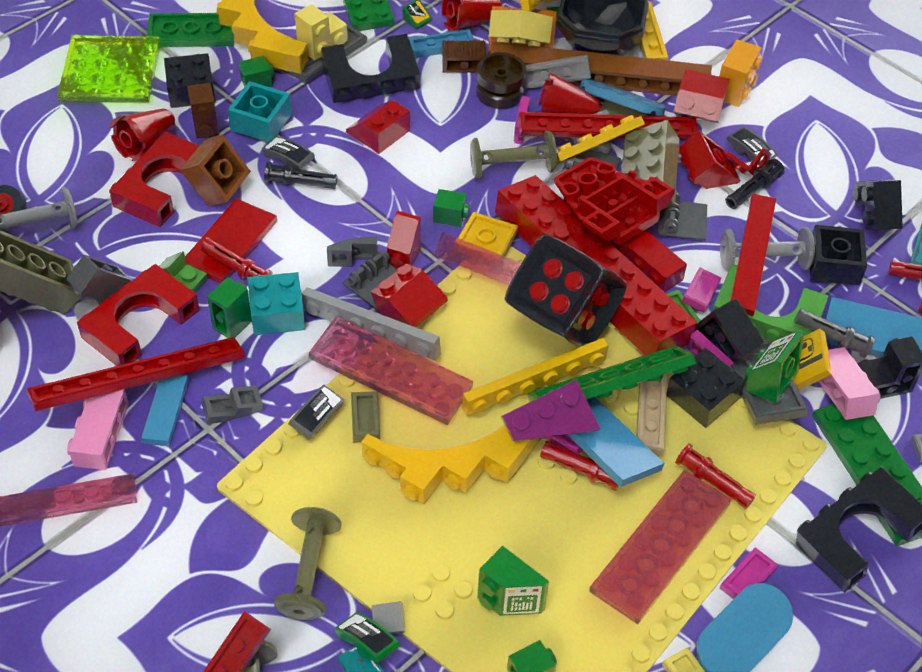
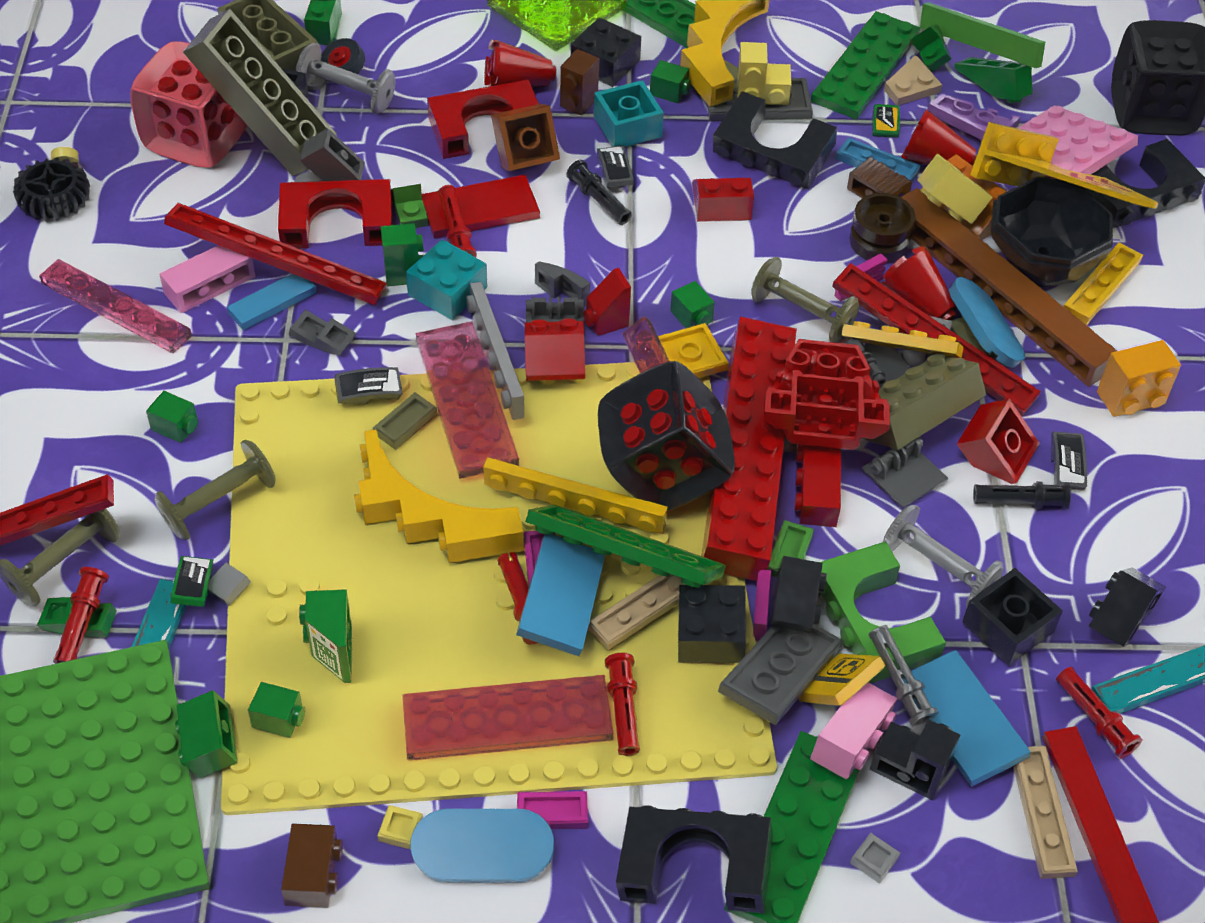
camera: 45 degrees right, 0 degrees up
magenta wing [501,380,601,442] -> none
light grey tile [525,55,591,89] -> none
slope [674,69,730,123] -> none
dark pink tile [681,267,722,312] -> none
red bracket [725,147,772,175] -> none
red tile [730,193,776,316] -> none
green slope [745,330,804,403] -> none
none -> green brick [146,390,198,443]

